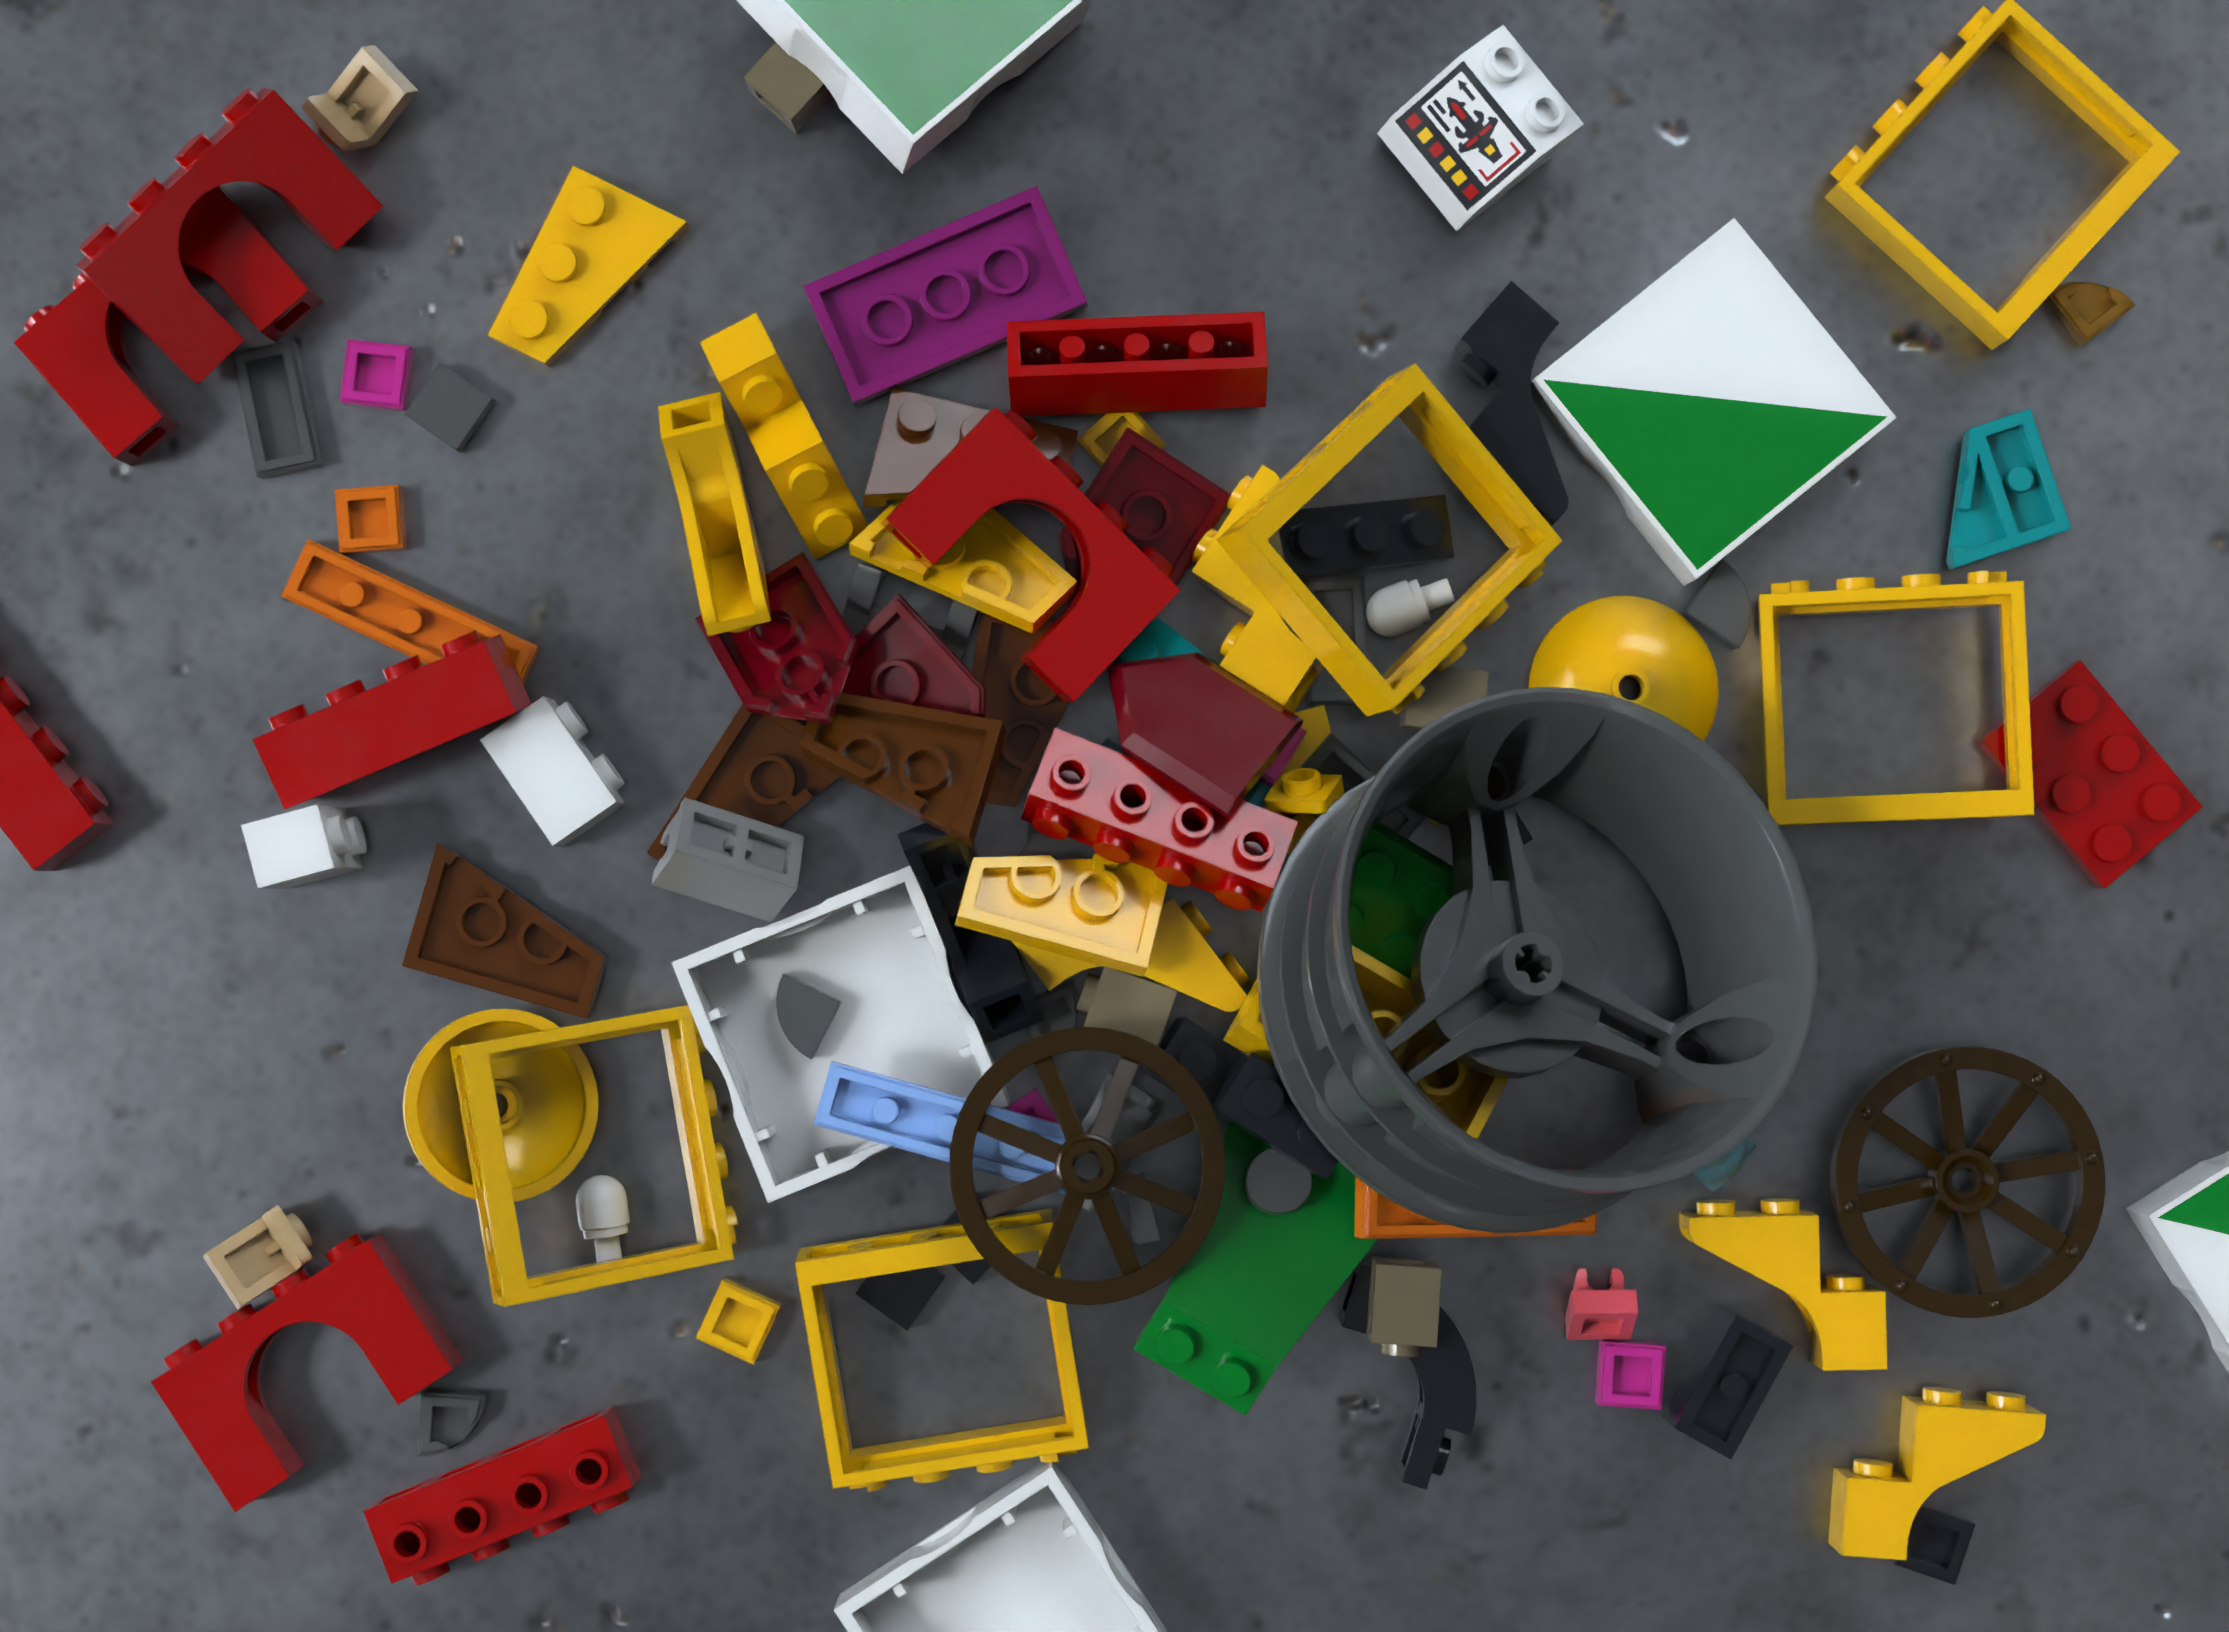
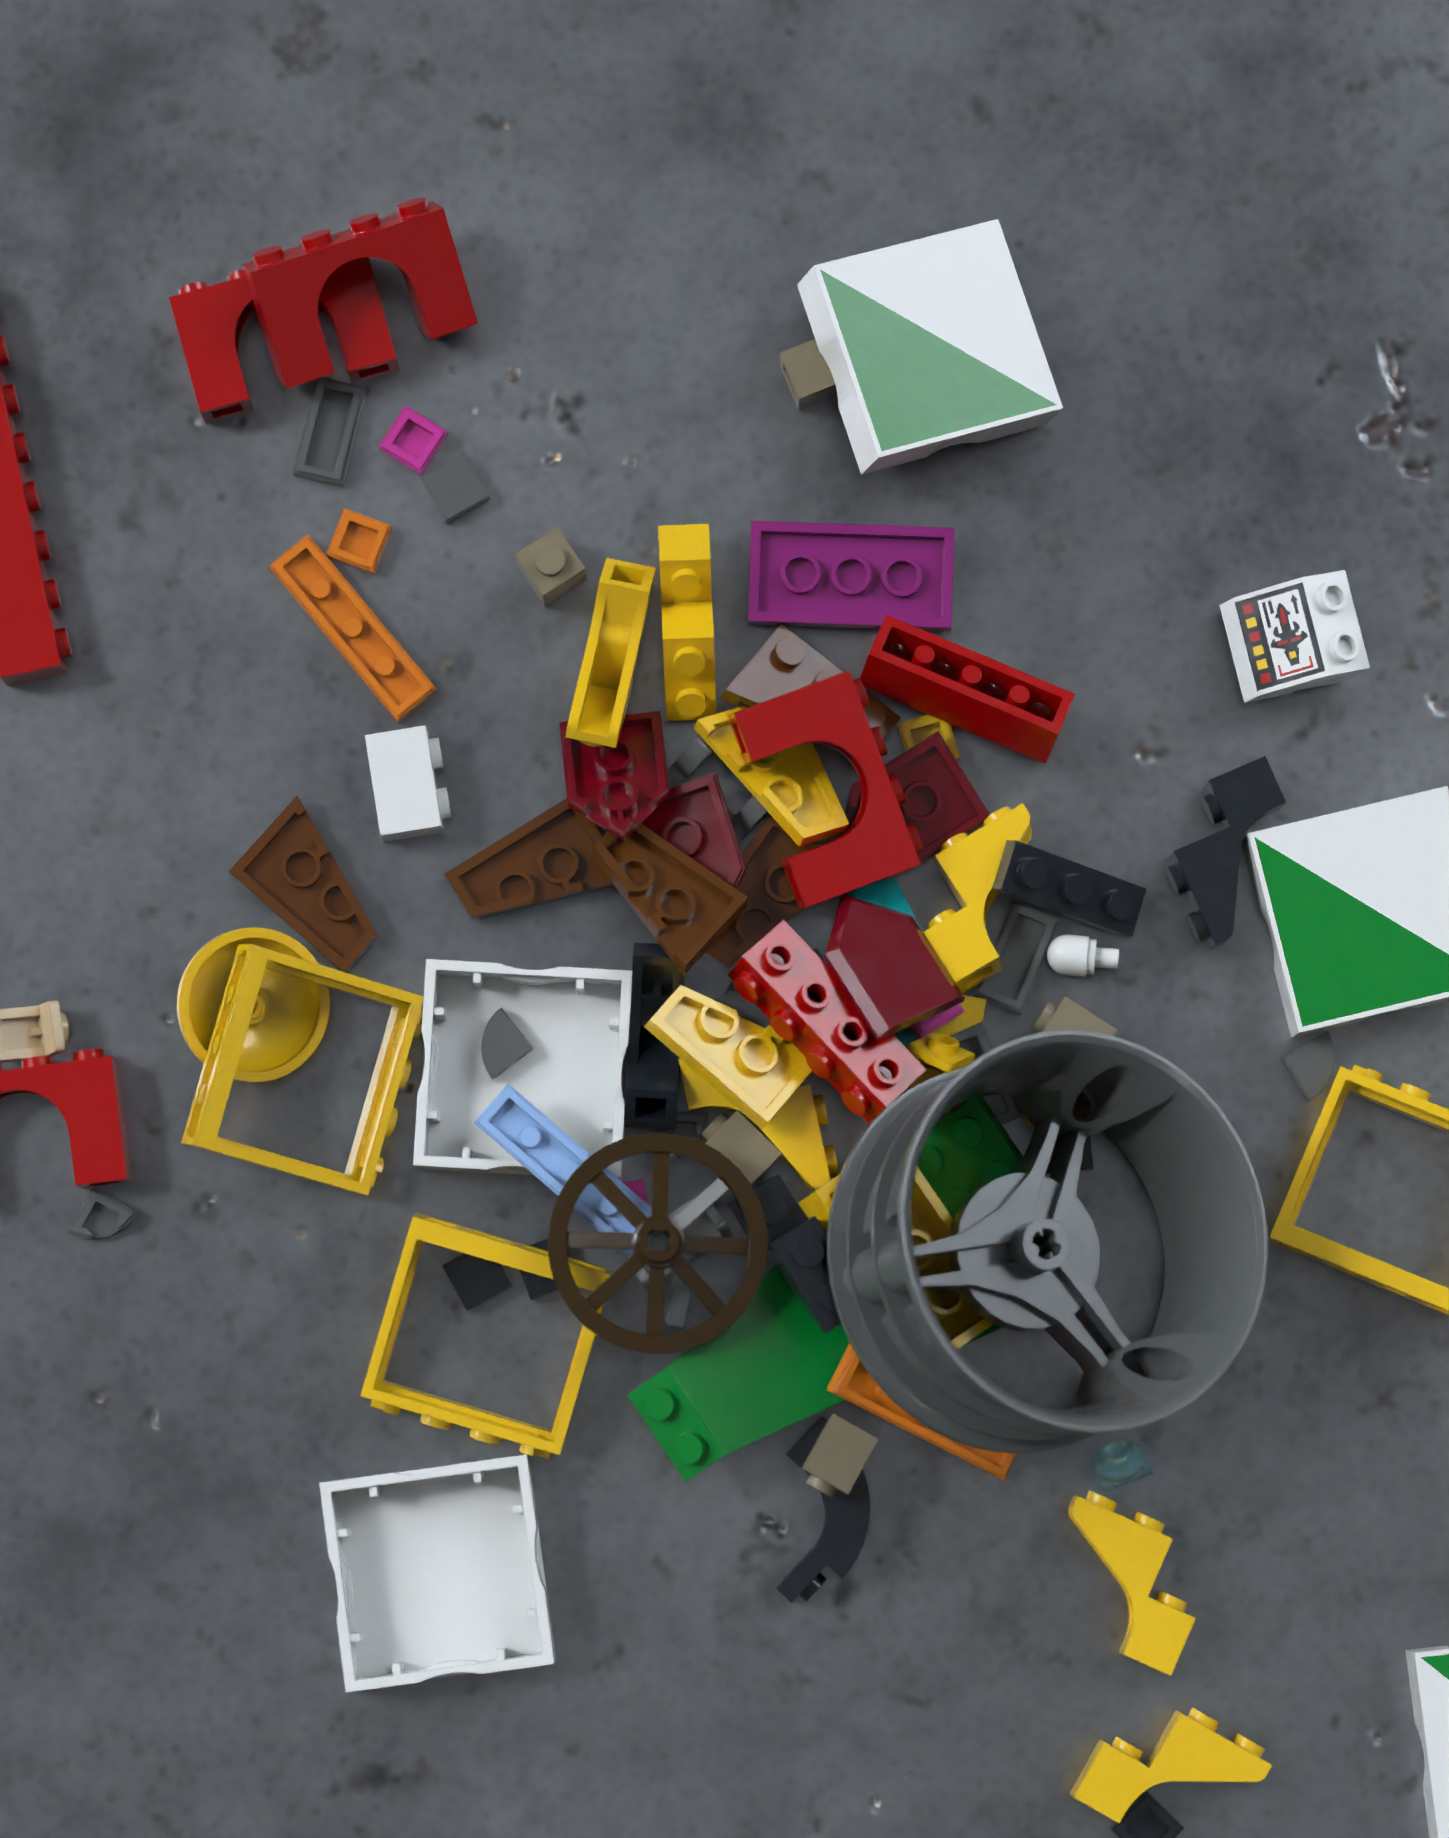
camera: 25 degrees right, 5 degrees down
white brick [241,804,367,889] -> none
red brick [252,630,531,810] -> none
tan bracket [301,45,418,151] -> none
red brick [363,1406,642,1586] -> none
yellow wing [488,165,690,367] -> none
white cylinder [576,1175,630,1262] -> none
light grey hinge [651,797,804,922] -> none
yellow tile [696,1277,782,1365] -> none
yellow window [1217,363,1563,717] -> none
dark grey tile [1244,1148,1312,1216] -> none
yellow dish [1527,596,1719,742] -> none
coral tile [1565,1268,1638,1340] -> none
dark pink tile [1595,1340,1666,1410] -> none
black panel [1662,1305,1793,1459] -> none
dark brown wheel [1830,1046,2105,1318] -> none
none -> dark tan brick [515,526,587,606]

